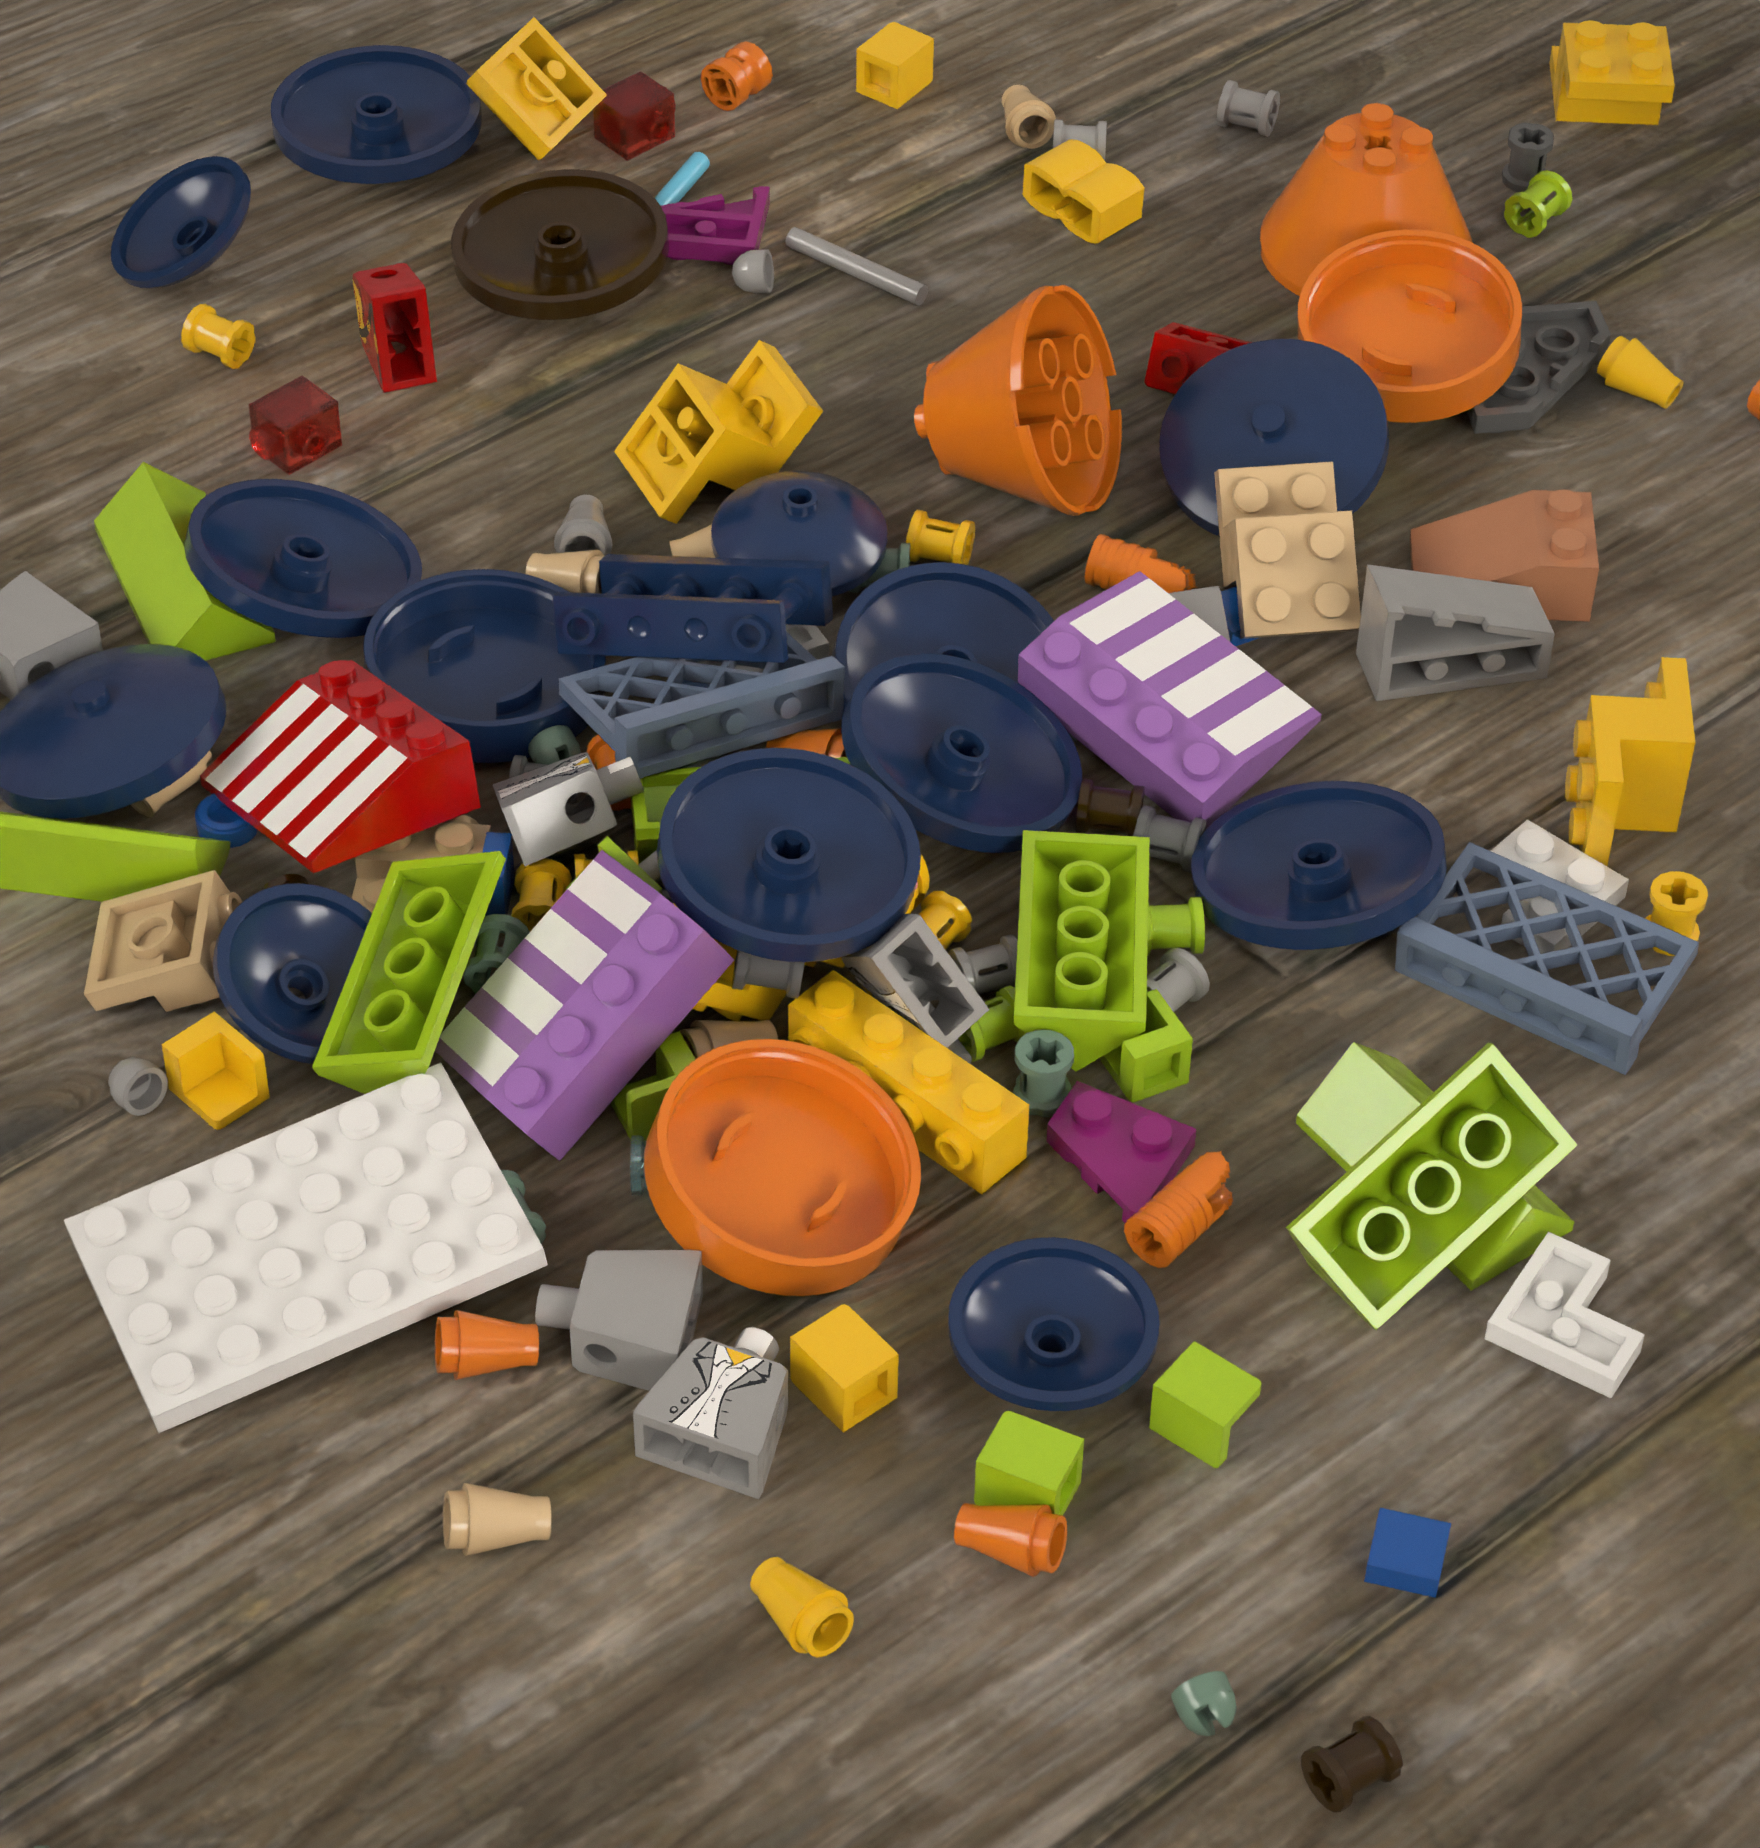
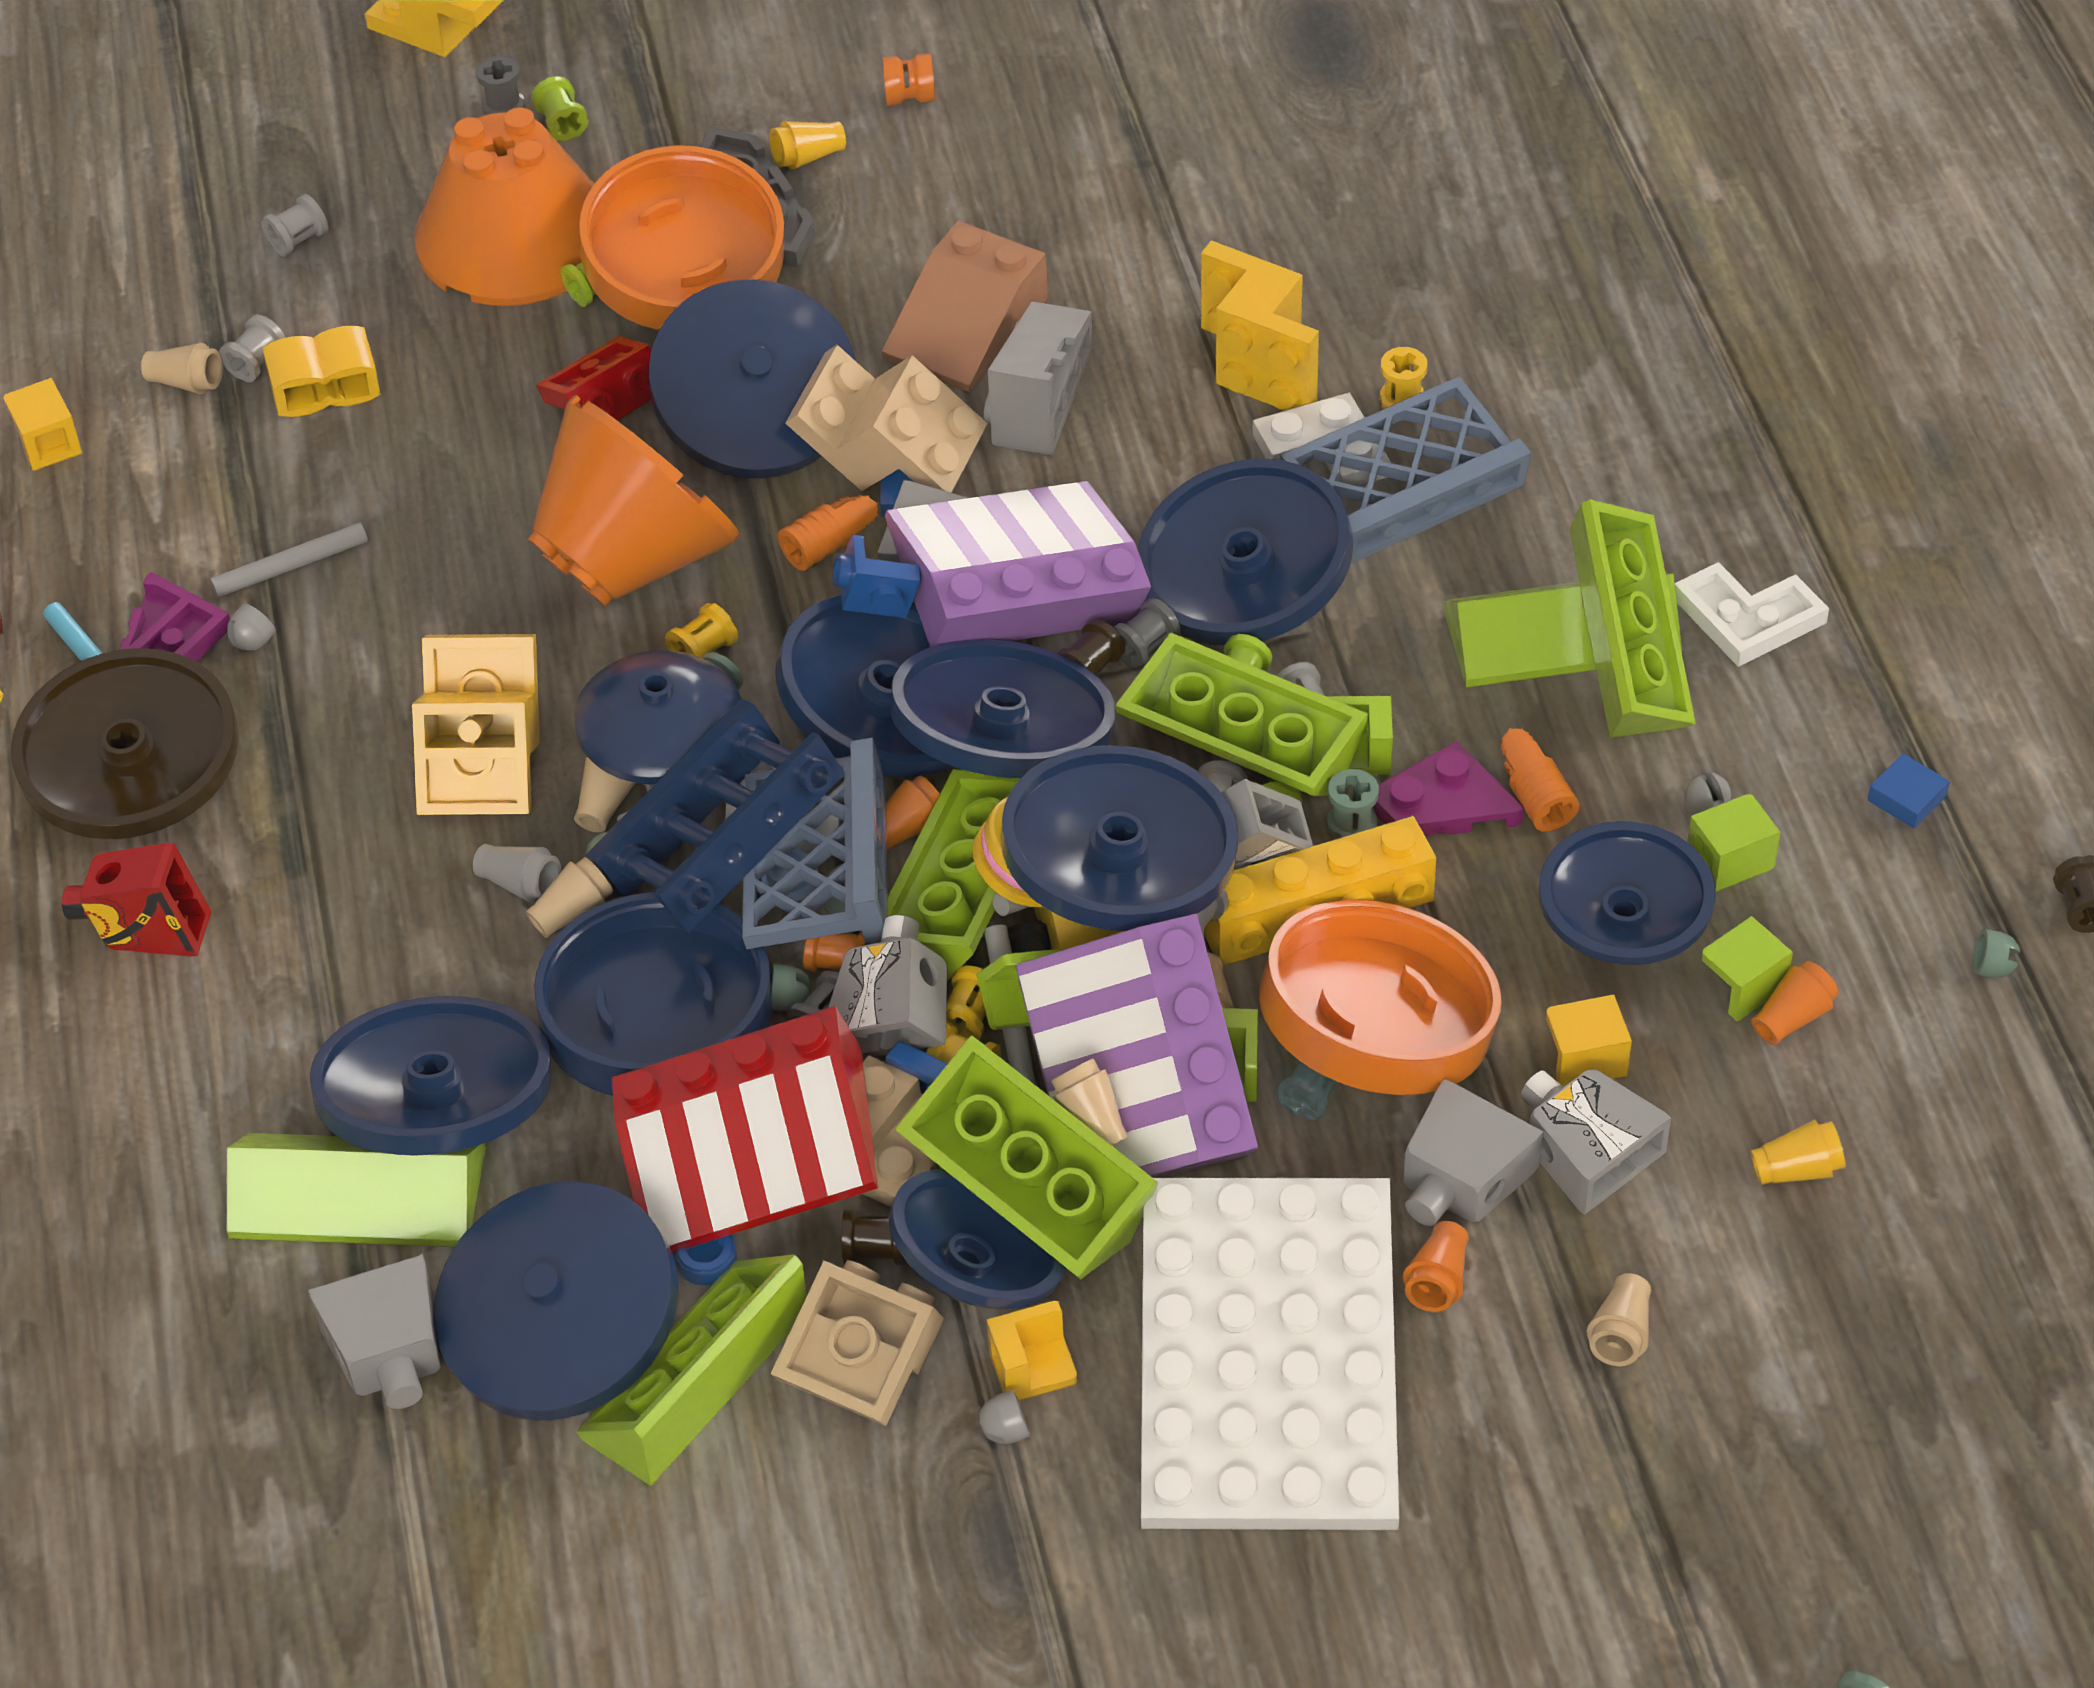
camera: 60 degrees left, 5 degrees up
yellow bush [181,304,256,369] -> none
clear red brick [248,376,342,475] -> none
none -> blue bracket [833,535,921,618]
none -> tan cone [1051,1058,1128,1145]
none -> light grey hinge [1685,773,1732,816]

